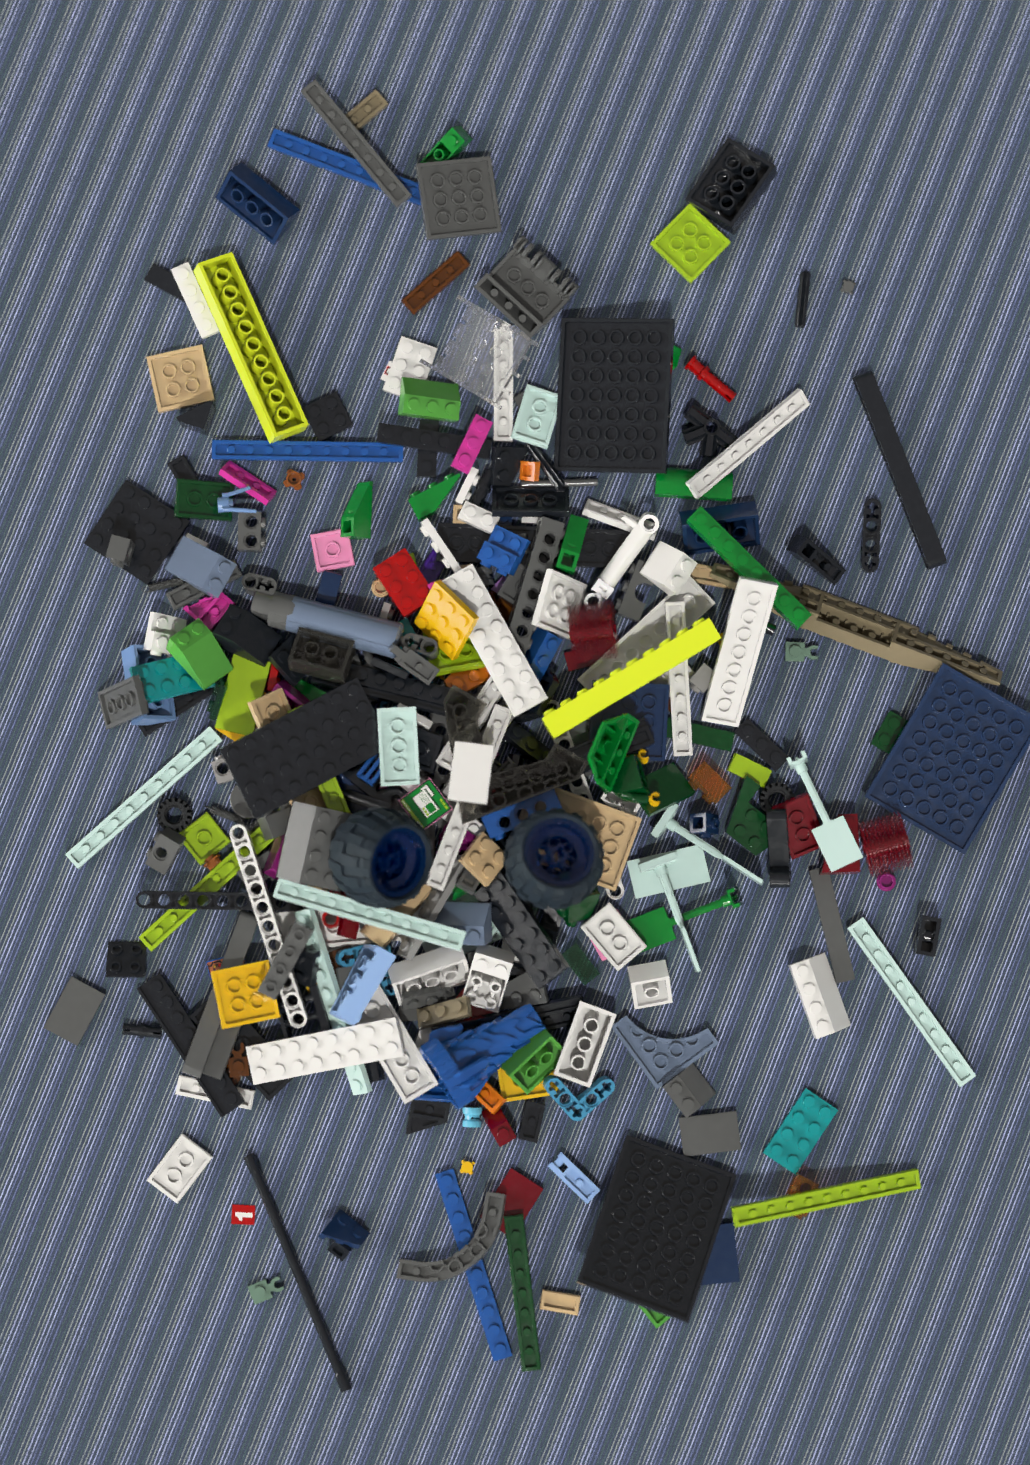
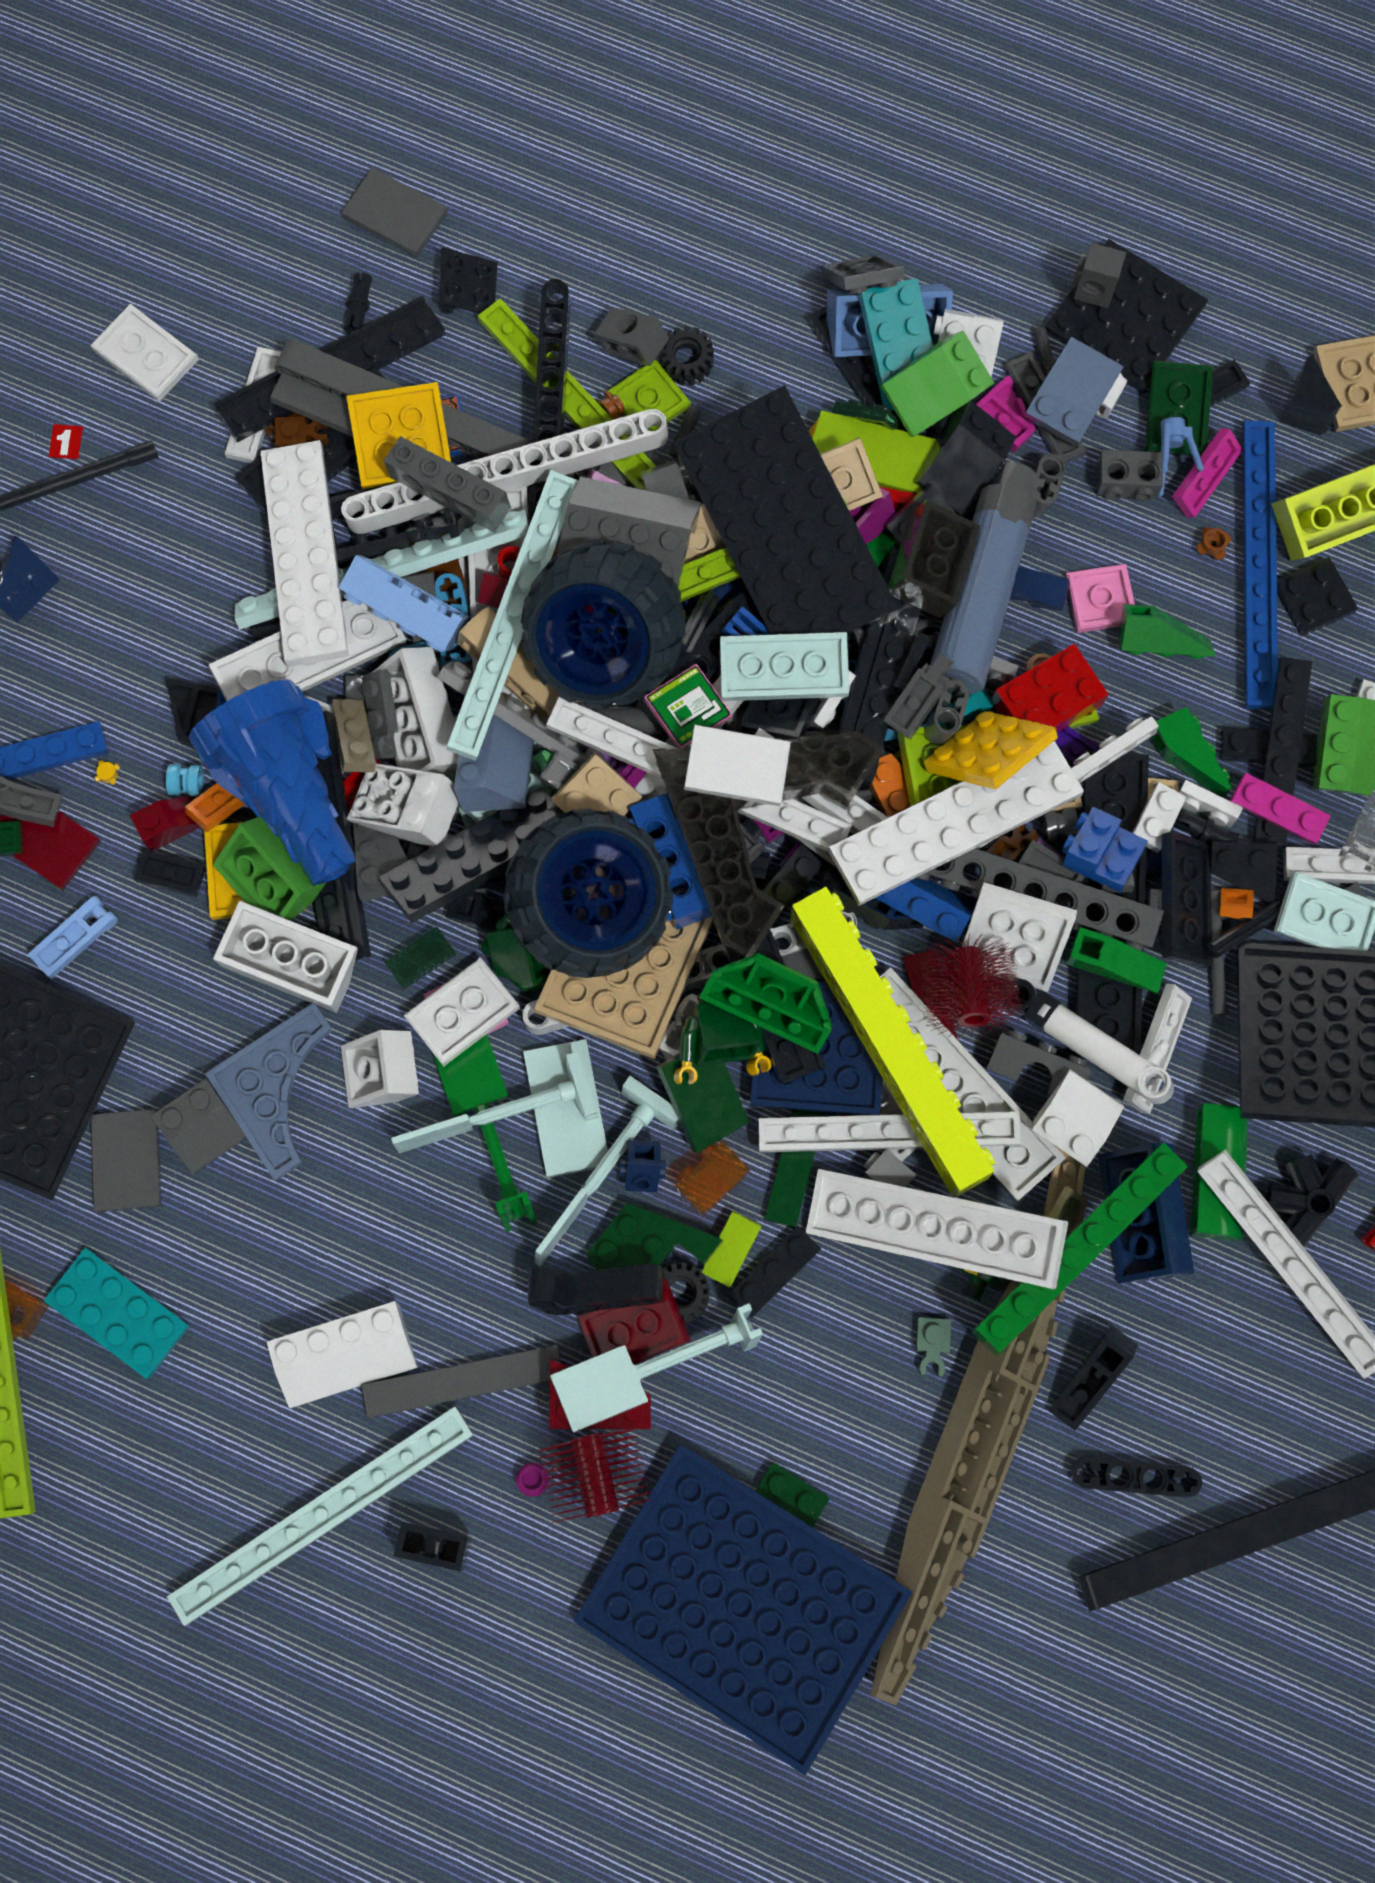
camera: 90 degrees right, 10 degrees down
light aqua plate [65,726,223,869] -> none
dark azure beam [543,1075,615,1121] -> none

